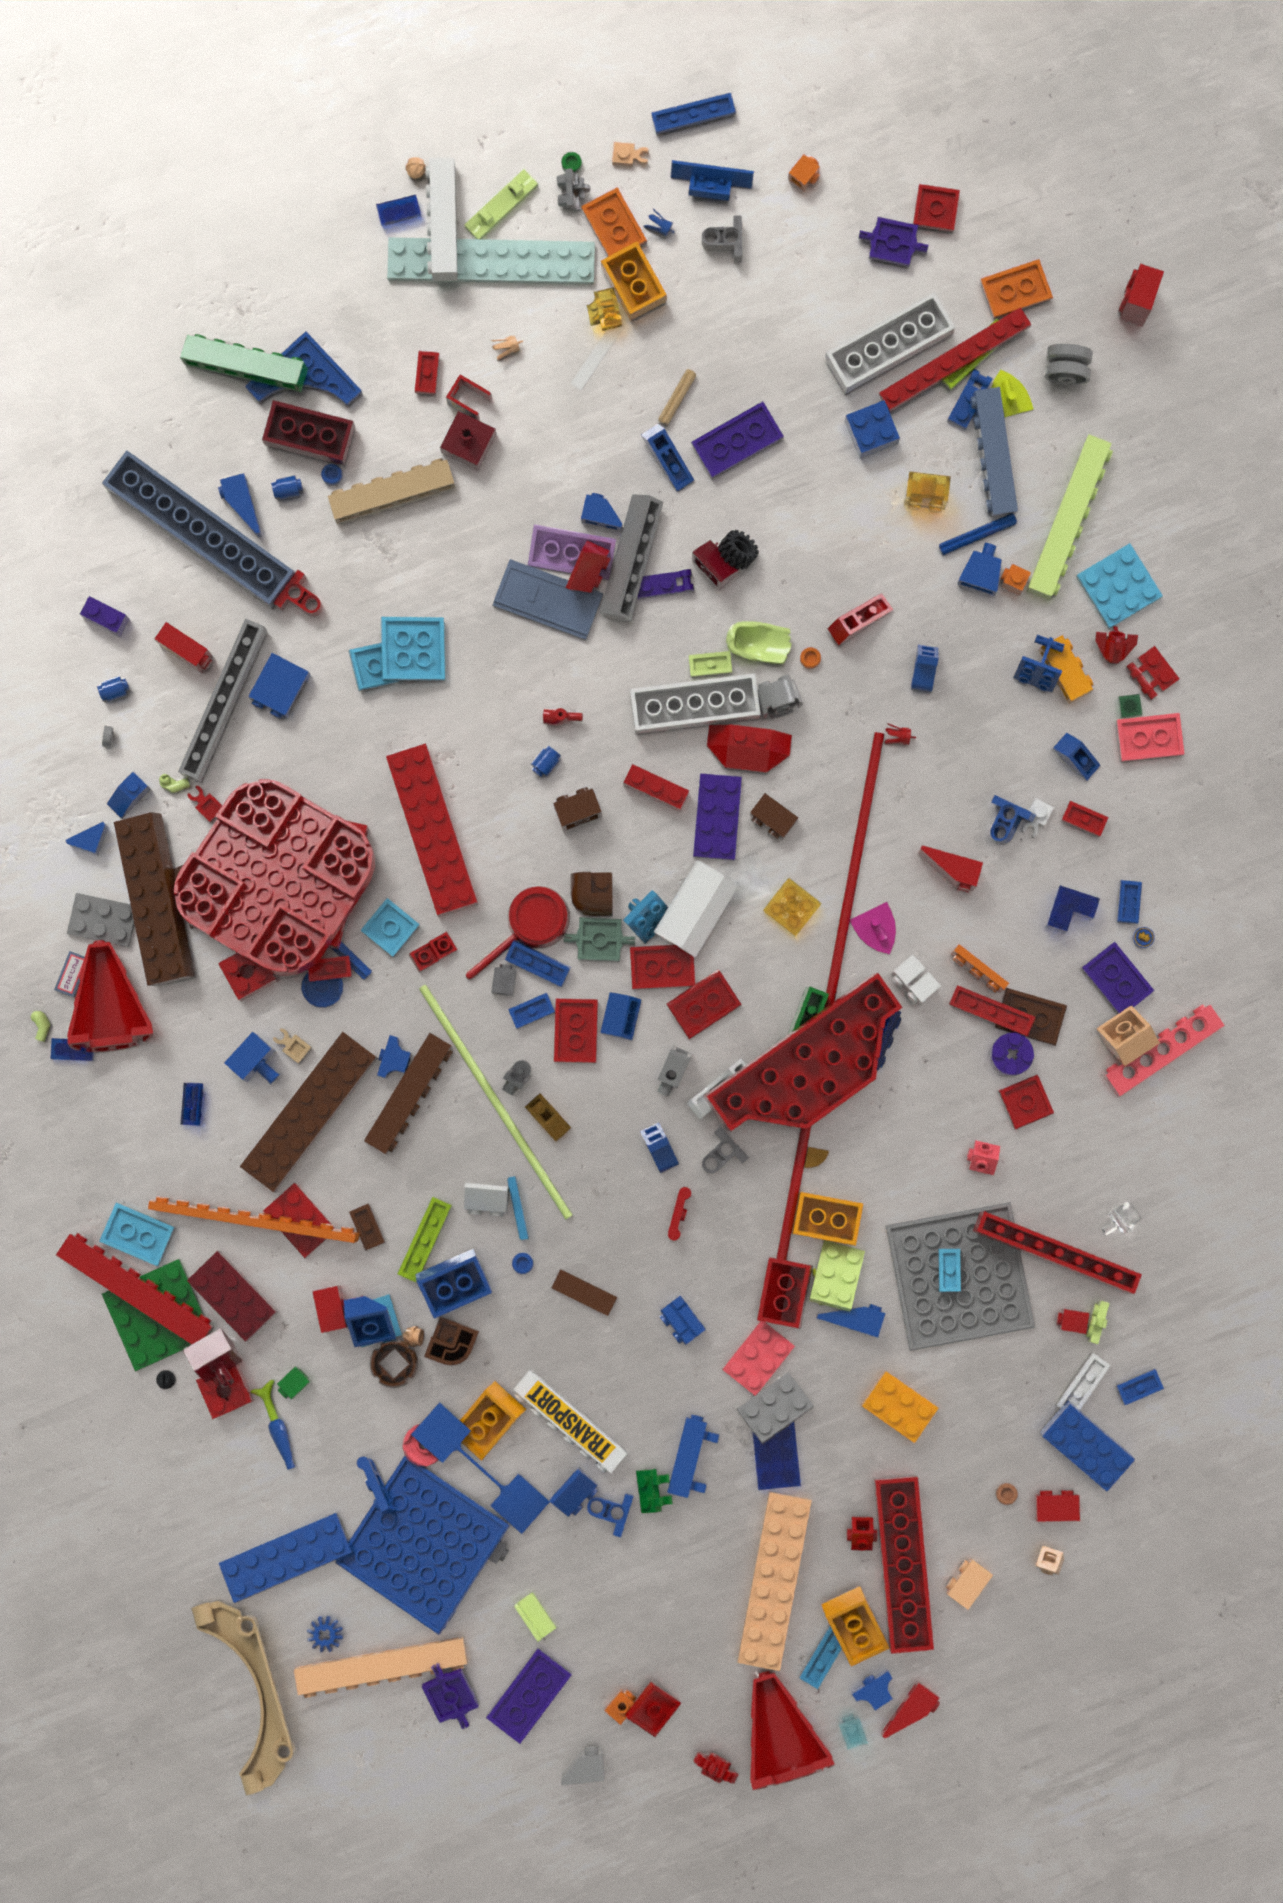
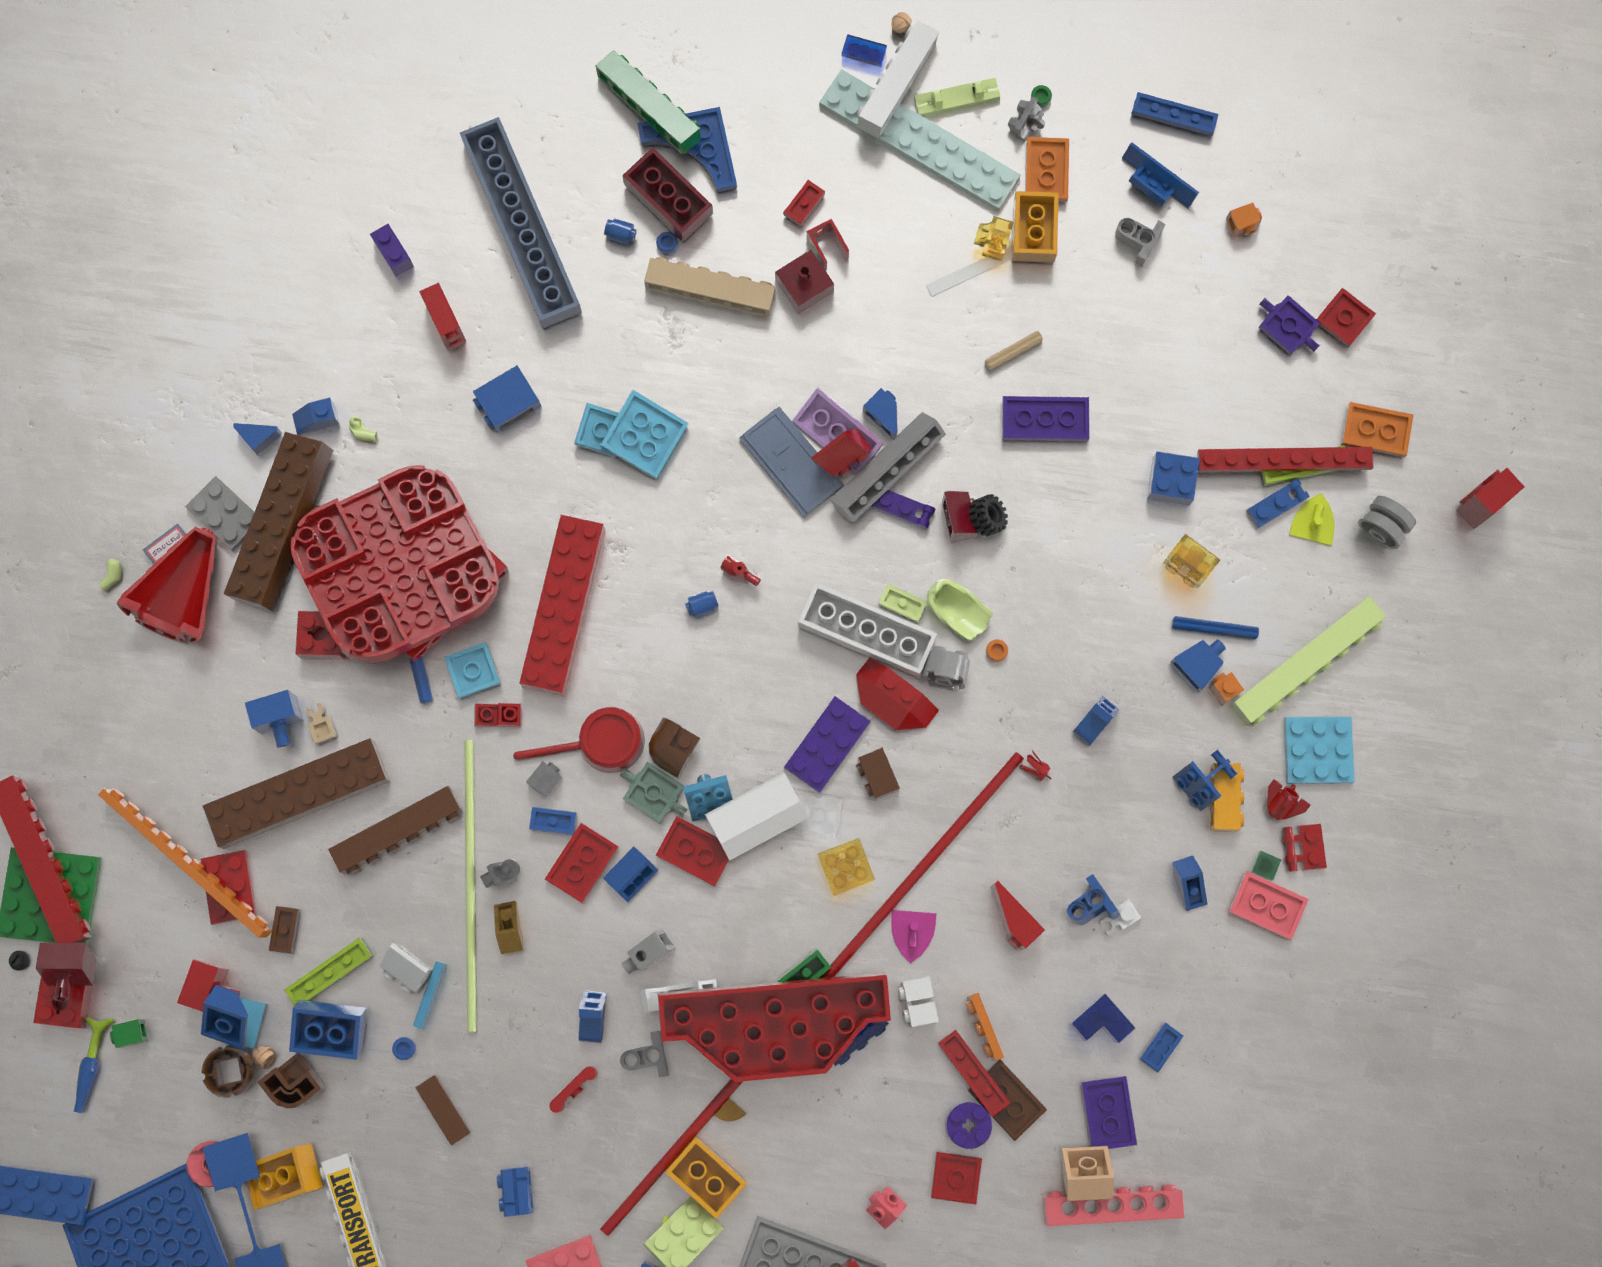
camera: 25 degrees right, 5 degrees down
clear blue plate [50,1038,94,1061] -> none
blue brick [97,676,130,702] -> none
medium azure plate [99,1203,175,1266] -> none
light grey tile [102,725,113,747] -> none
light grey brick [178,618,267,783] -> none
clear blue plate [180,1083,203,1126] -> none
red plate [187,785,222,823] -> none
dark red brick [187,1251,279,1342] -> none
blue slope [218,473,262,538] -> none
red tile [274,570,322,617] -> none
blue tile [301,973,344,1008] -> none
red plate [308,956,352,982] -> none
blue plate [357,1456,395,1514] -> none
blue brick [377,1035,412,1079] -> none
light nougat piece [491,335,523,360] -> none
blue plate [505,940,571,987] -> none
reddish brown brick [553,787,602,832] -> none
light nougat plate [612,142,649,166] -> none
red brick [623,764,689,812] -> none
blue slope [641,424,694,491] -> none
blue piece [643,208,675,237] -> none
red tile [666,969,742,1039] -> none
red slope [757,1257,813,1329] -> none
white brick [825,292,955,394] -> none
slope [827,593,893,645] -> none
sand blue brick [970,387,1018,517] -> none
red plate [1061,801,1109,837] -> none
tile [1133,927,1155,948] -> none

